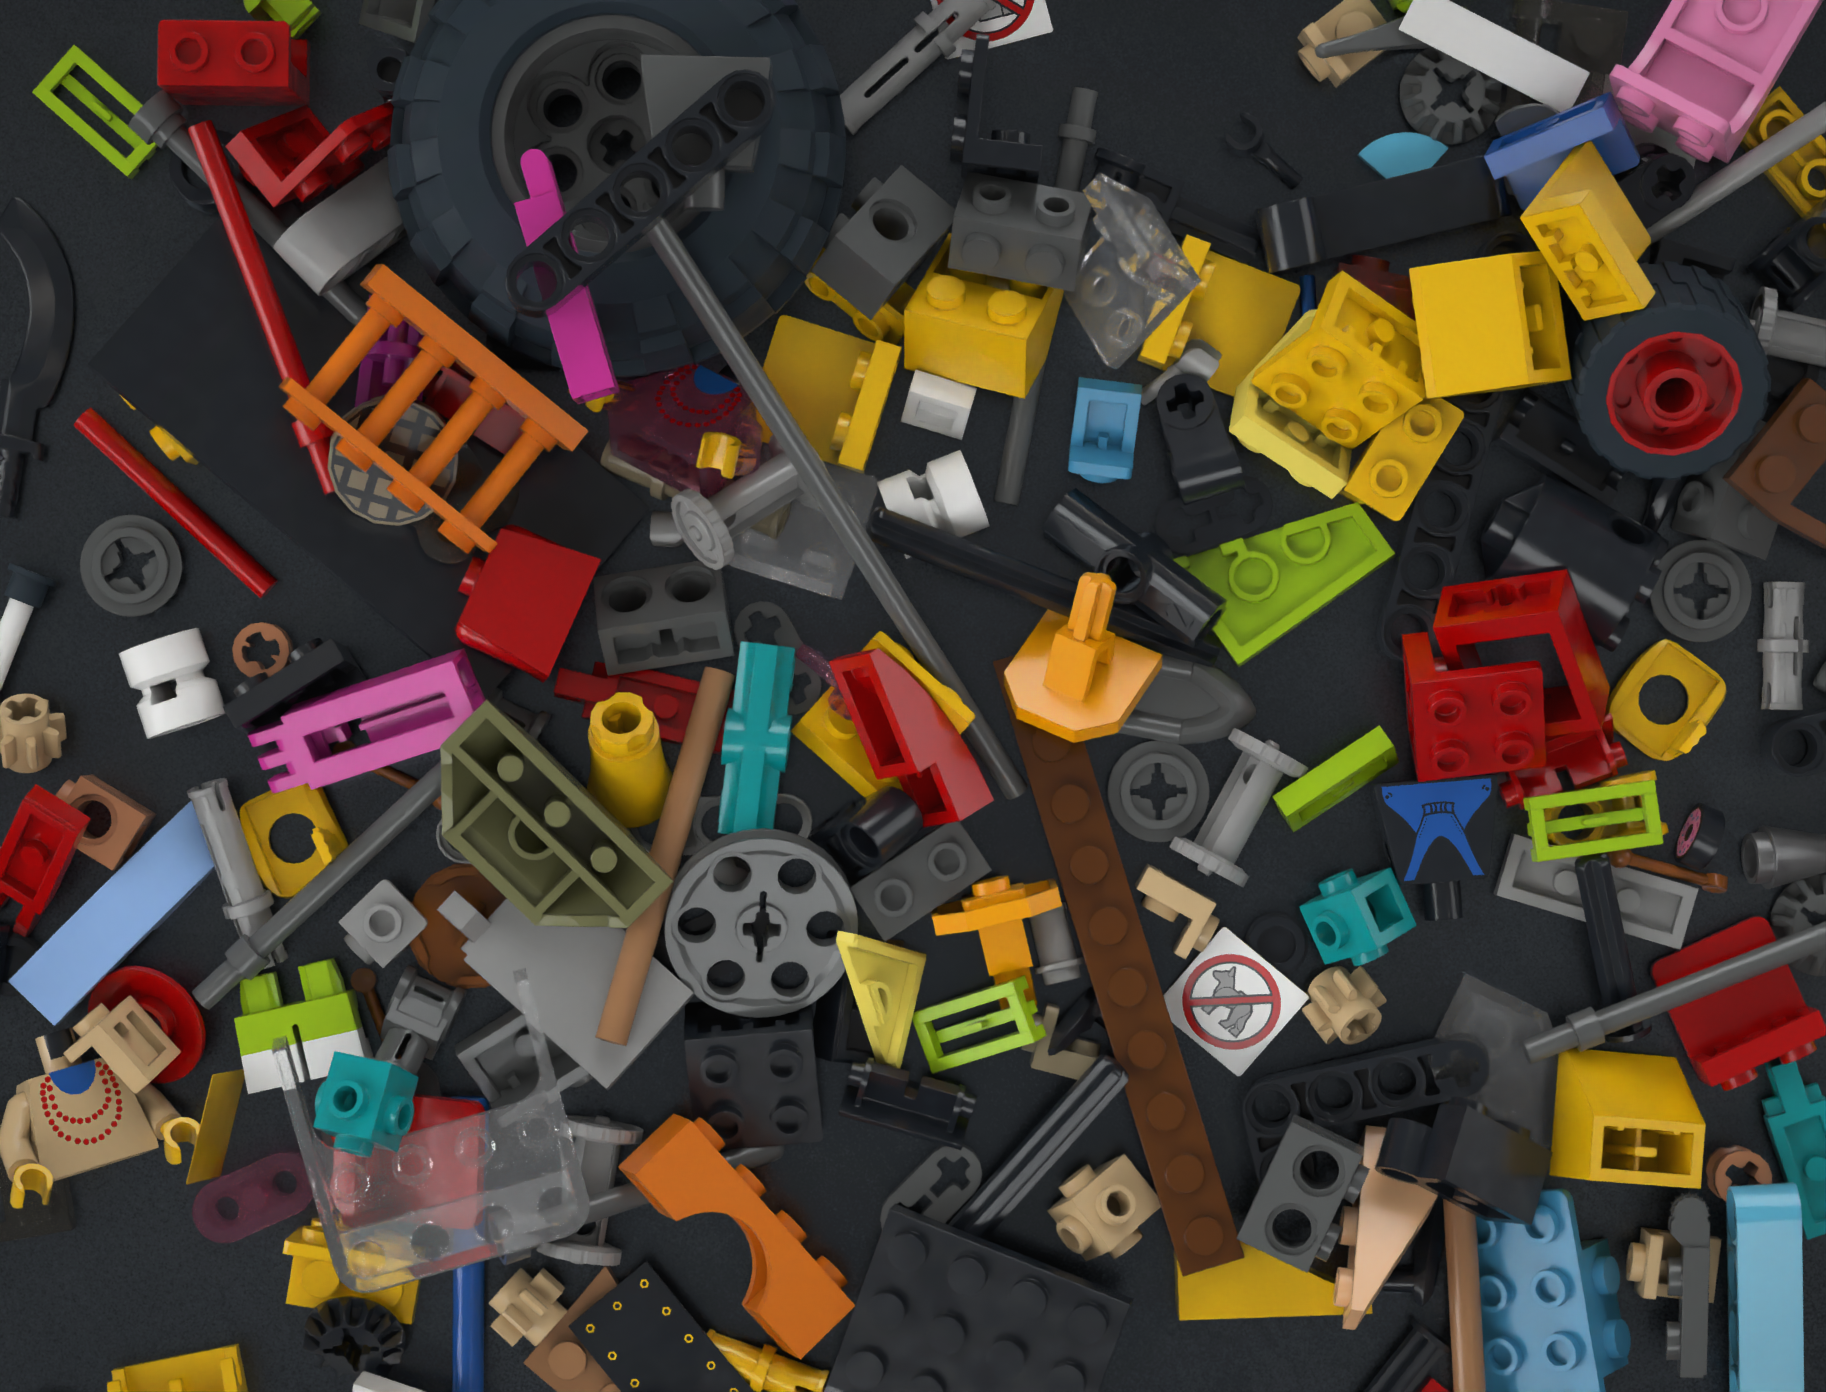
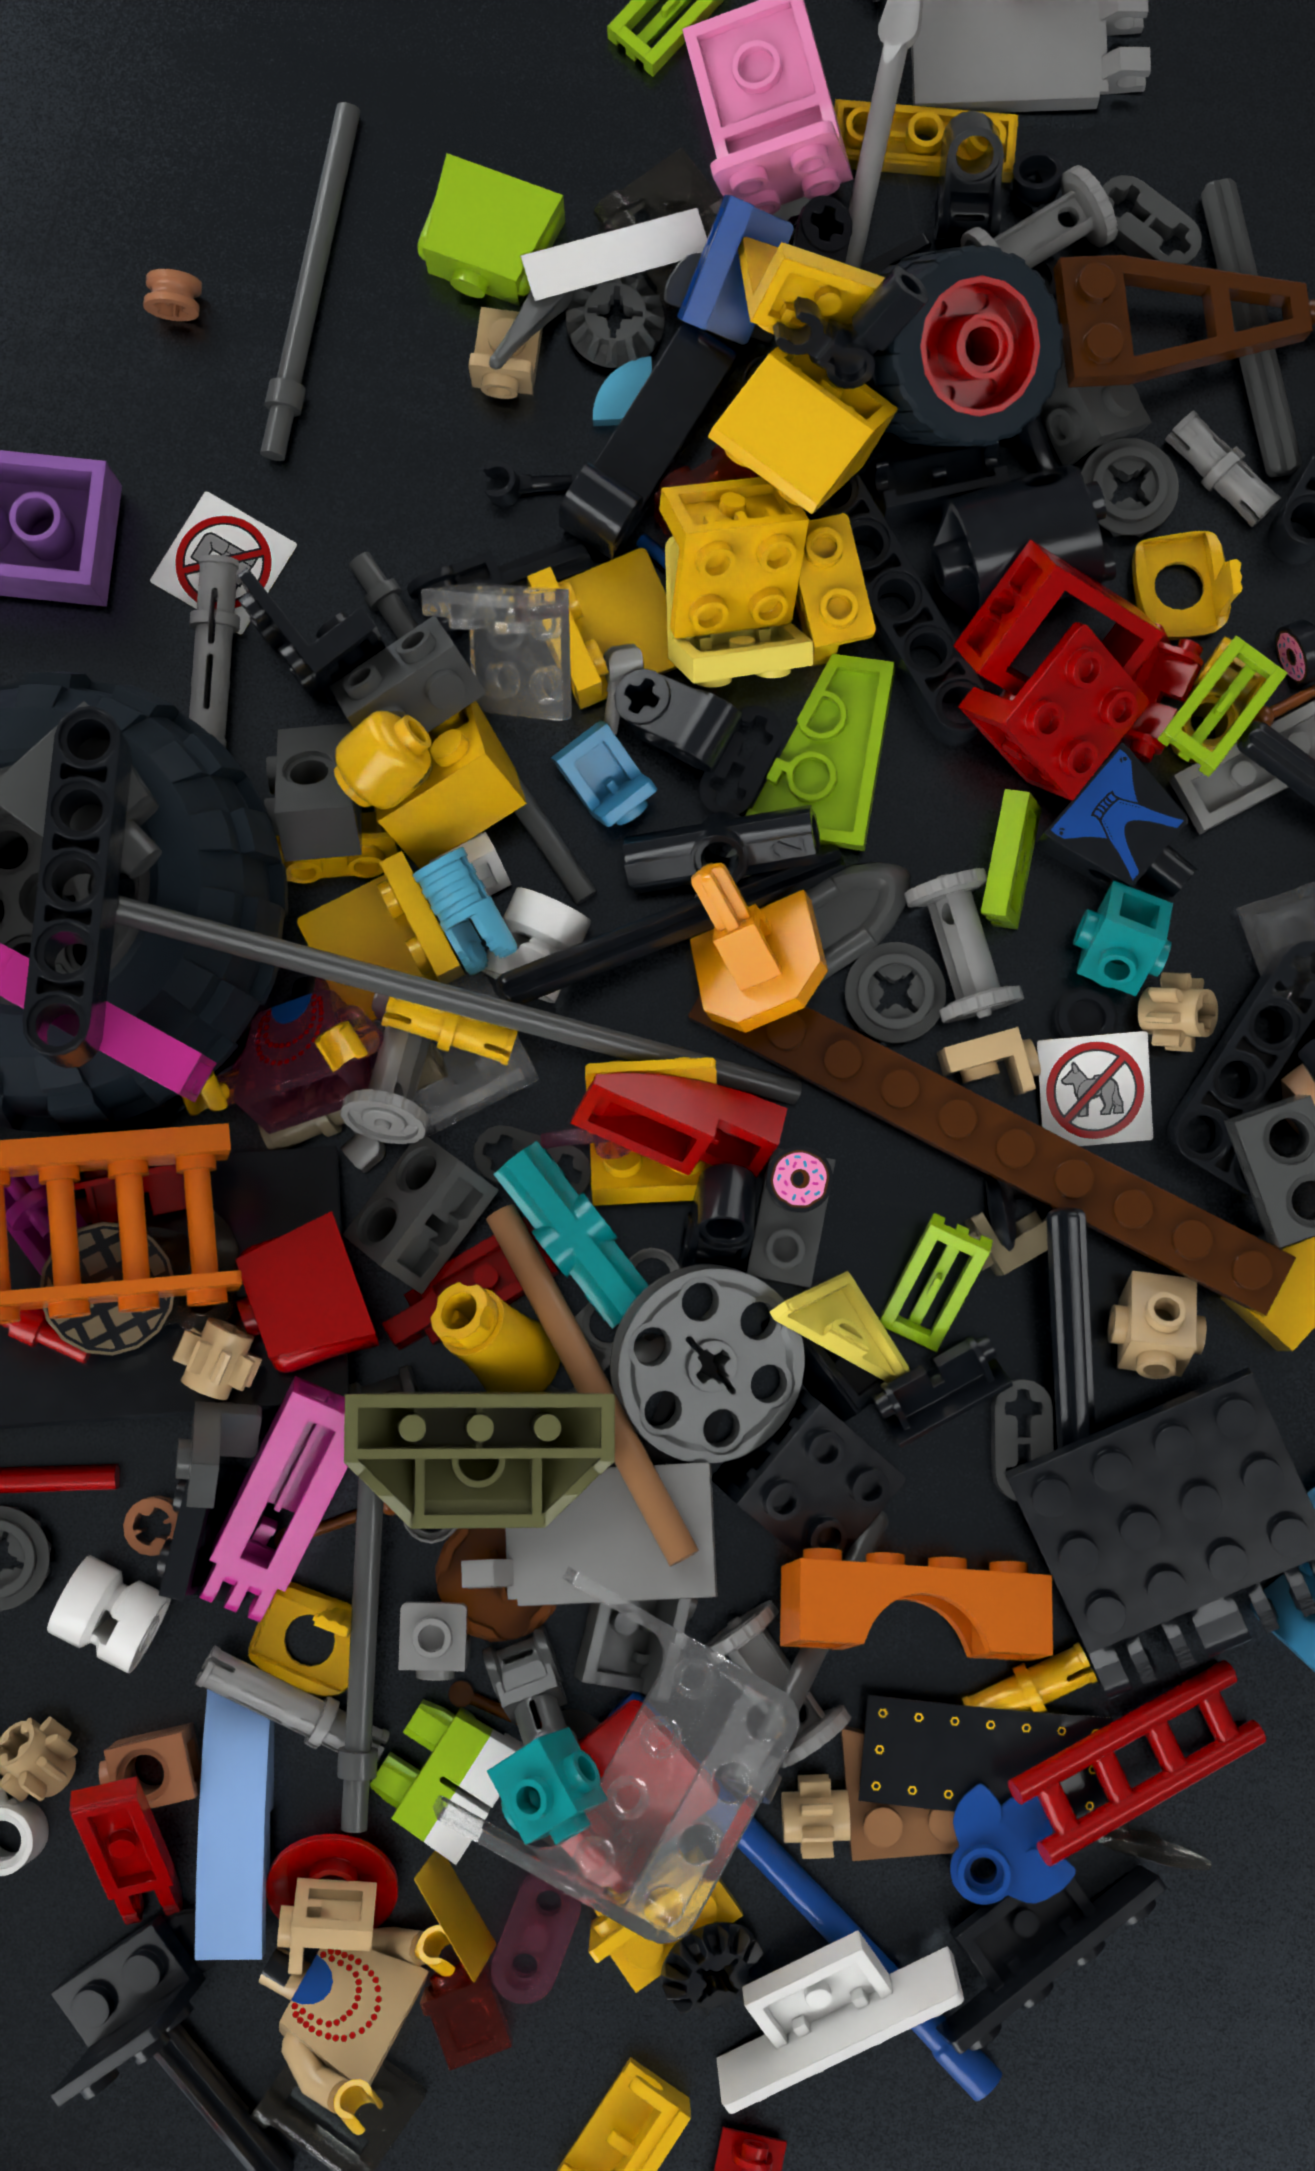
camera: 45 degrees left, 5 degrees down
light orange piece [931,875,1062,1010] -> none
light grey pin [1029,902,1085,986] -> none
none -> tan gear [172,1318,262,1400]
none -> dark grey bracket [175,1401,262,1508]
none -> yellow head [334,711,432,809]
none -> yellow pin [381,997,518,1066]
none -> medium azure hinge [412,847,518,976]
none -> clear red bracket [420,1963,513,2071]
none -> tile [766,1146,833,1213]
none -> black bar [773,266,929,389]

